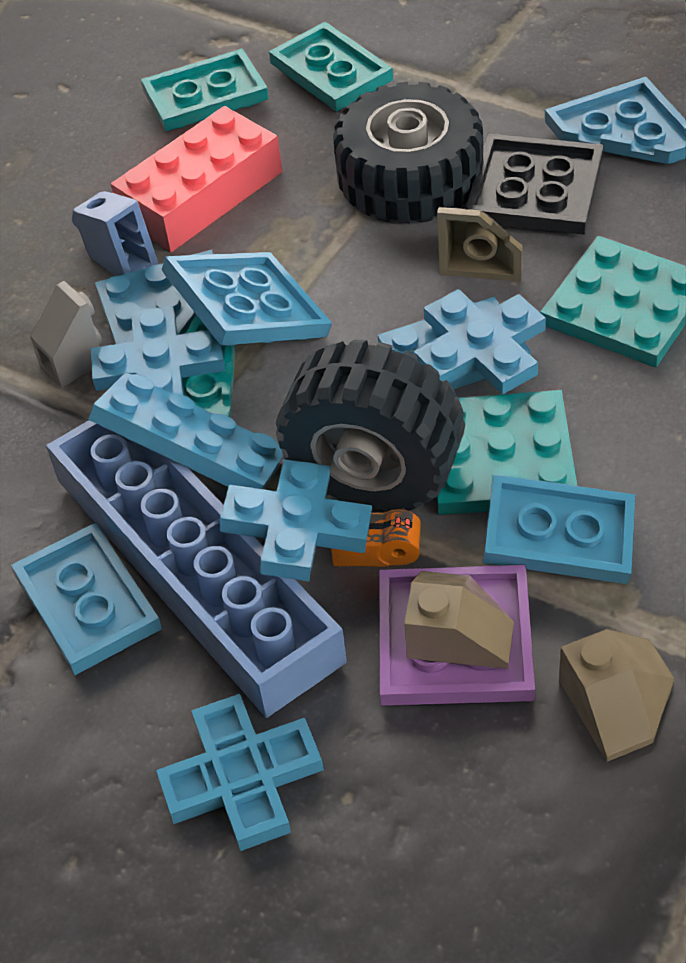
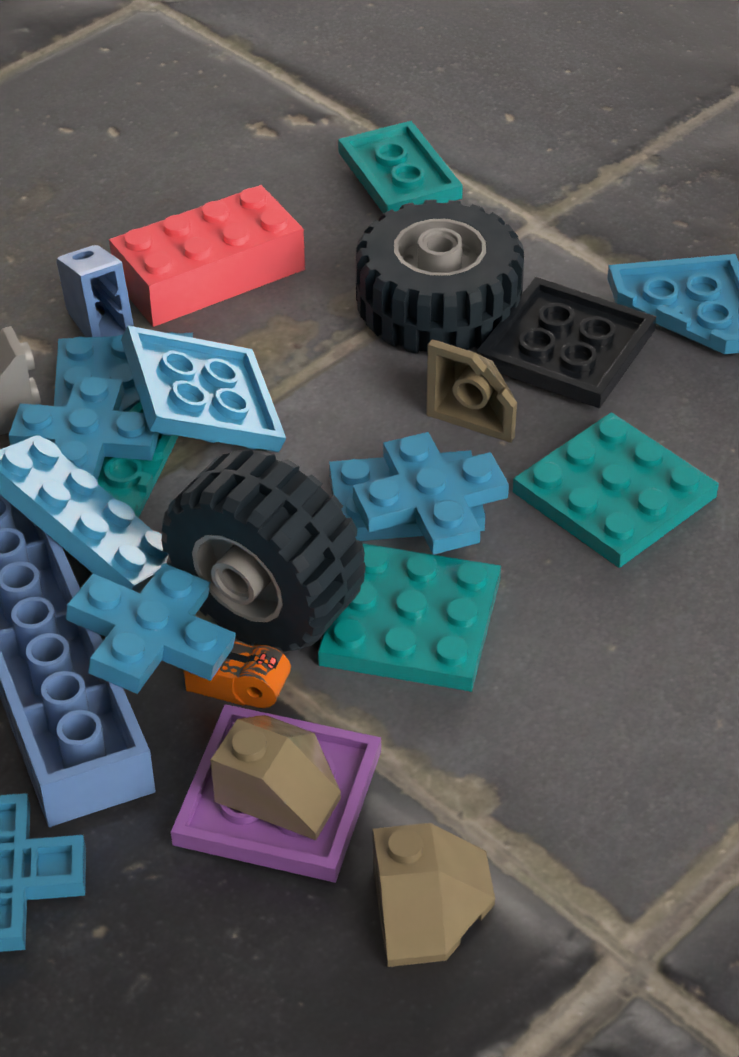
camera: 10 degrees right, 5 degrees down
teal plate [141,48,269,132] -> none
dark azure plate [483,474,635,584] -> none

